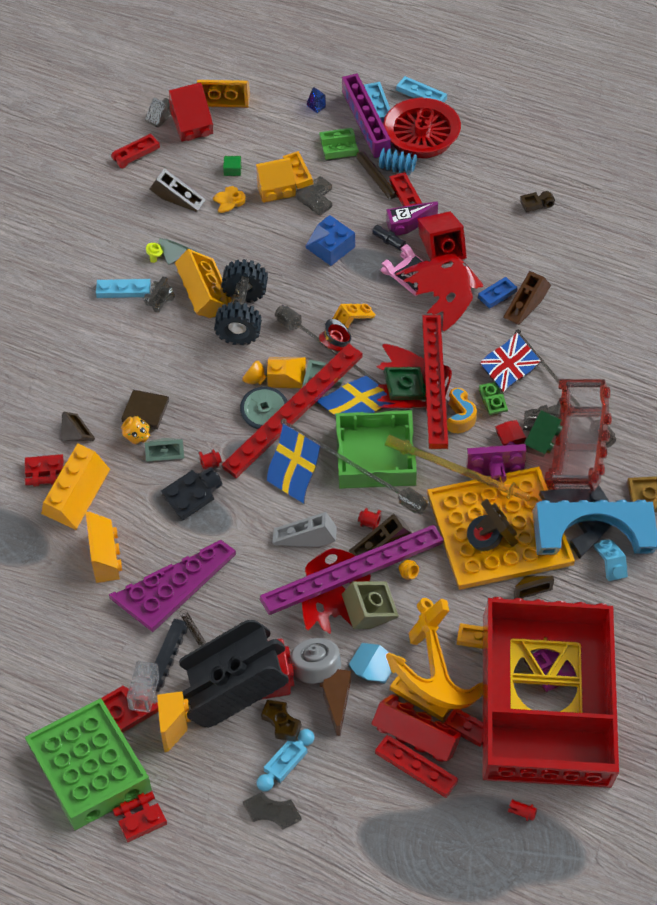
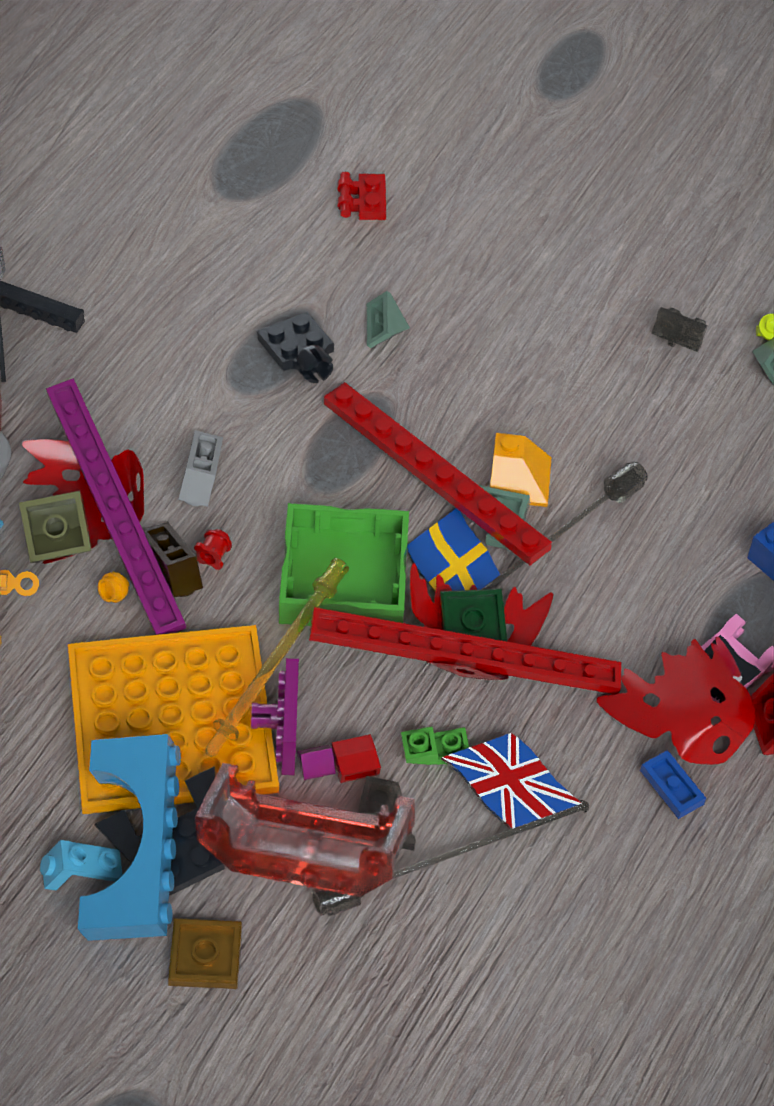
camera: 90 degrees right, 0 degrees up
light orange slope [41,443,110,530] -> none
dark brown slope [61,411,95,441] -> none
light orange slope [85,512,123,583] -> none
medium azure plate [96,279,151,298] -> none
magenta wing [109,540,236,632] -> none
dark brown tile [121,389,169,430] -> none
light orange head [121,416,150,444] -> none
light orange slope [175,249,234,318] -> none
dark brown piece [180,609,206,647] -> none
red brick [198,449,222,470] -> none
black plate [214,259,268,345] -> none
sand green wheel [240,387,288,429] -> none
light orange brick [242,360,267,385] -> none
flag [267,419,428,514] -> none
red piece [319,319,352,351] -> none
light orange bracket [332,303,376,329] -> none
light orange animal [447,388,477,434] -> none
plate [467,499,519,551] -> none
reddish brown slope [503,271,551,325] -> none
dark brown slope [514,576,554,598] -> none
dark green slope [524,410,563,457] -> none

